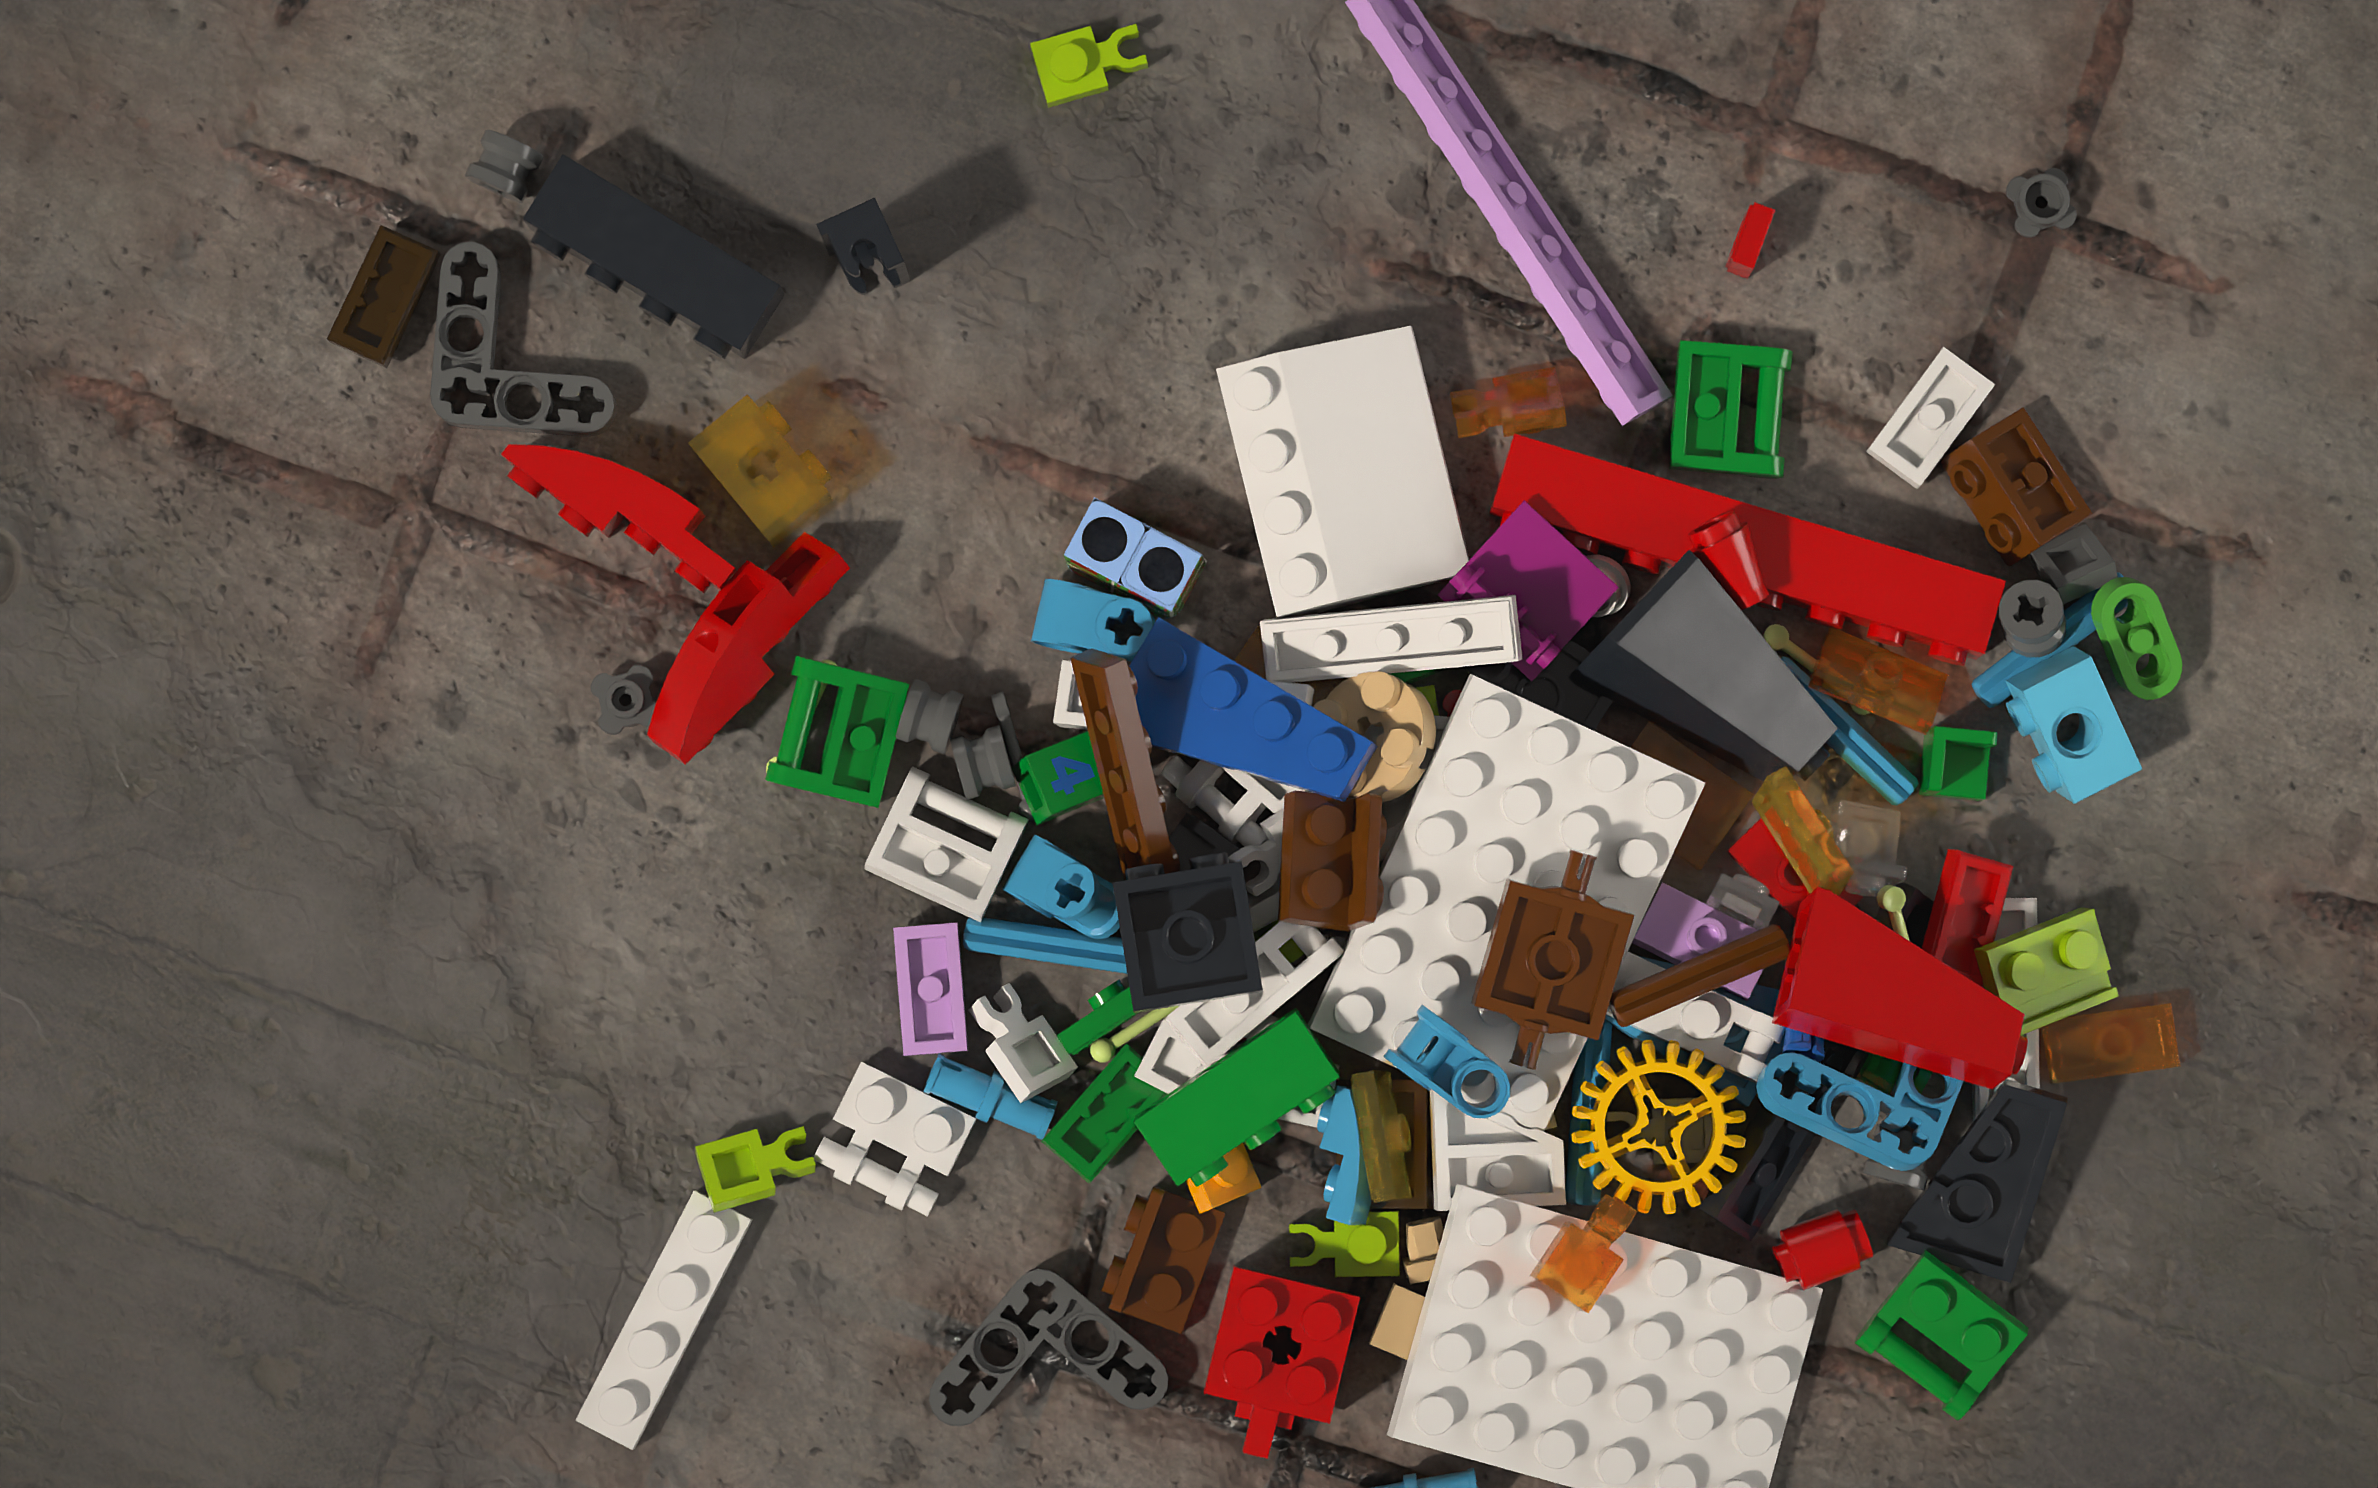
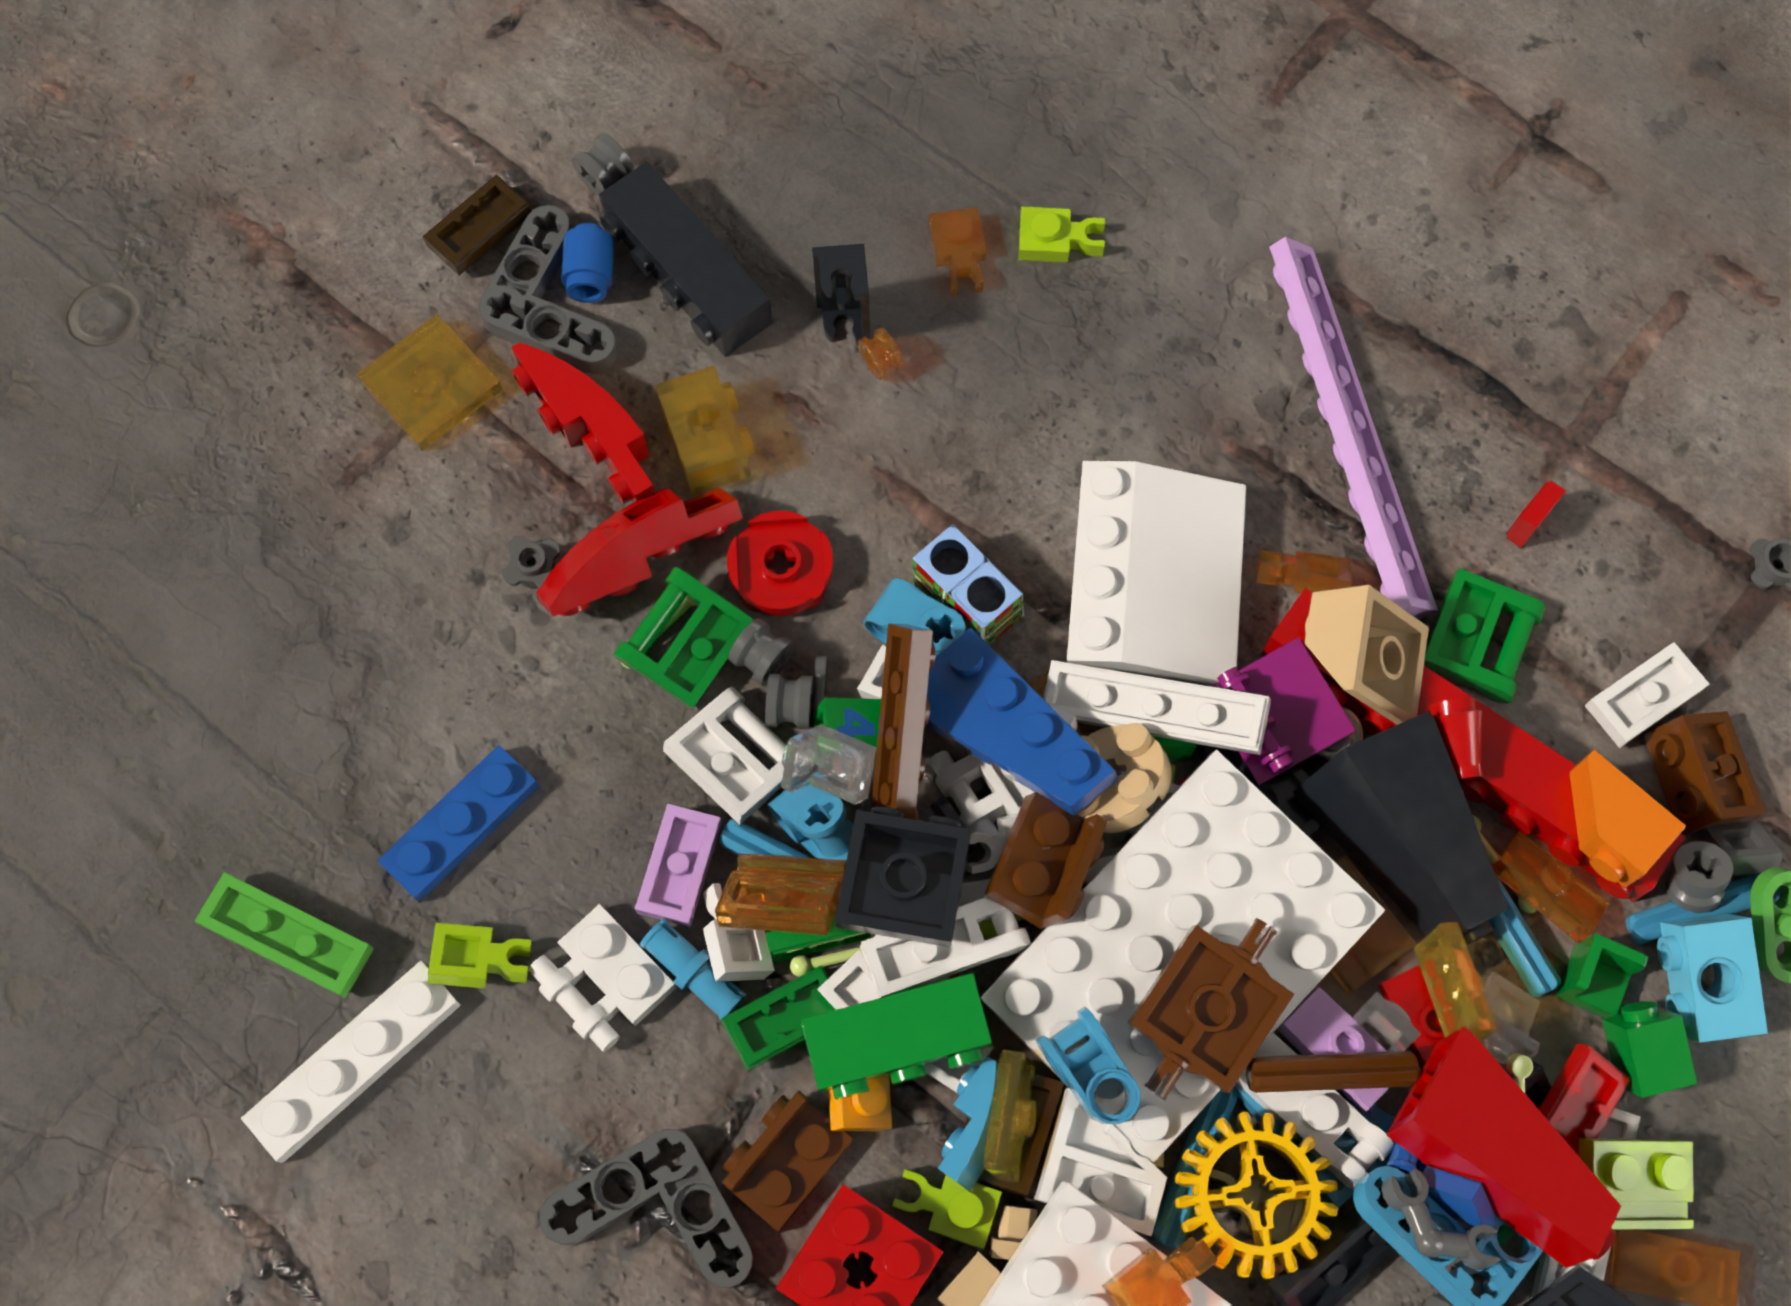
camera: 20 degrees right, 15 degrees down
none -> bright green plate [194,872,374,999]
none -> clear yellow tile [356,314,503,451]
none -> blue plate [377,745,540,903]
none -> blue brick [561,223,614,303]
none -> clear orange plate [715,853,846,935]
none -> red plate [727,511,833,616]
none -> clear bracket [781,724,876,805]
none -> clear orange bush [858,327,904,380]
none -> clear orange plate [928,207,986,296]
none -> tan slope [1305,585,1429,725]
none -> dark grey arm [1382,1168,1501,1270]
none -> blue tile [1422,1166,1497,1229]
none -> orange slope [1569,749,1686,888]
none -> green brick [1602,1001,1697,1098]

